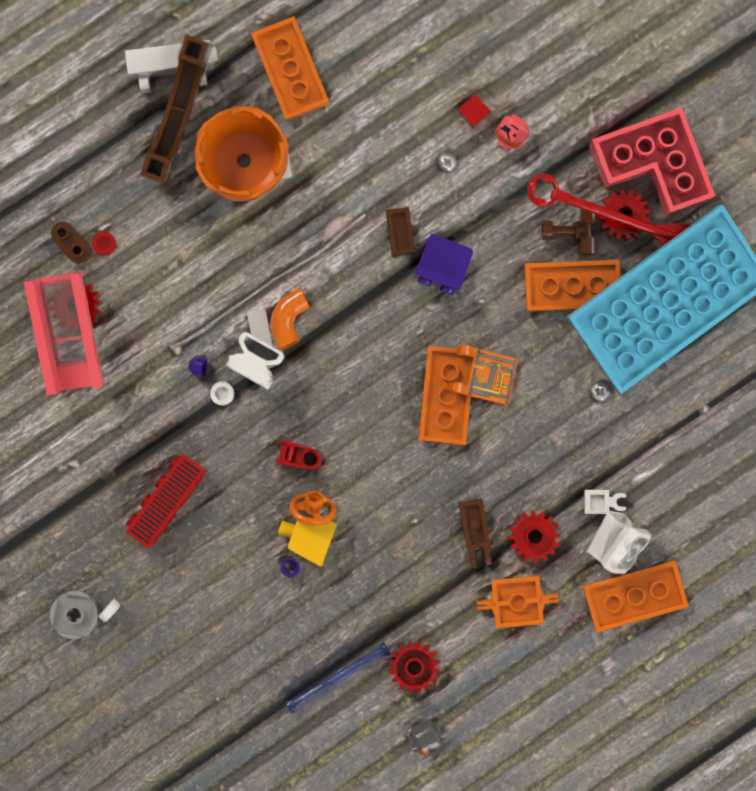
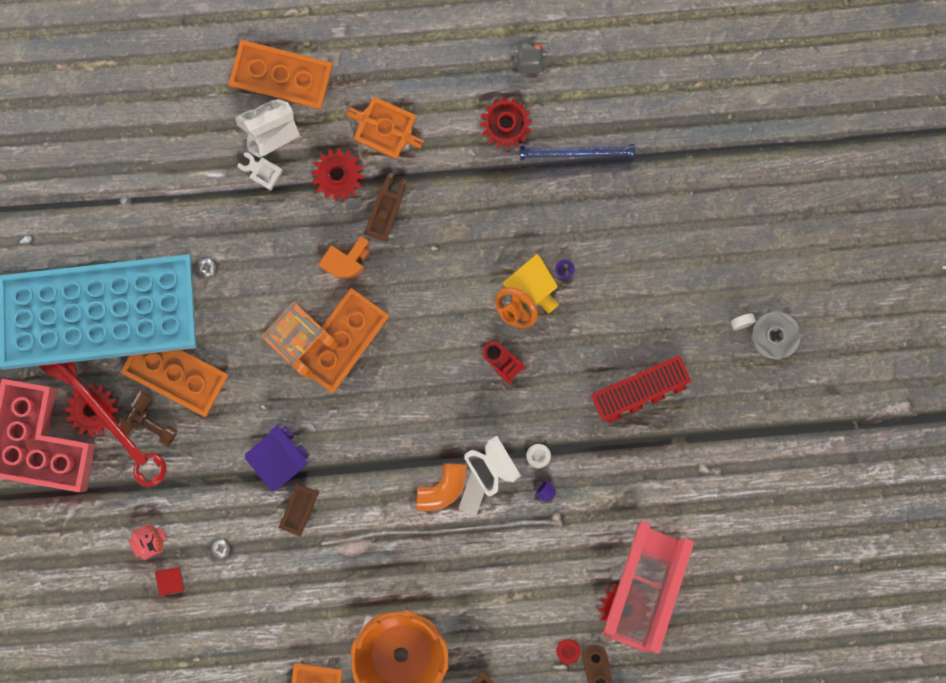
camera: 155 degrees left, 0 degrees up
none -> orange brick [318,236,371,279]

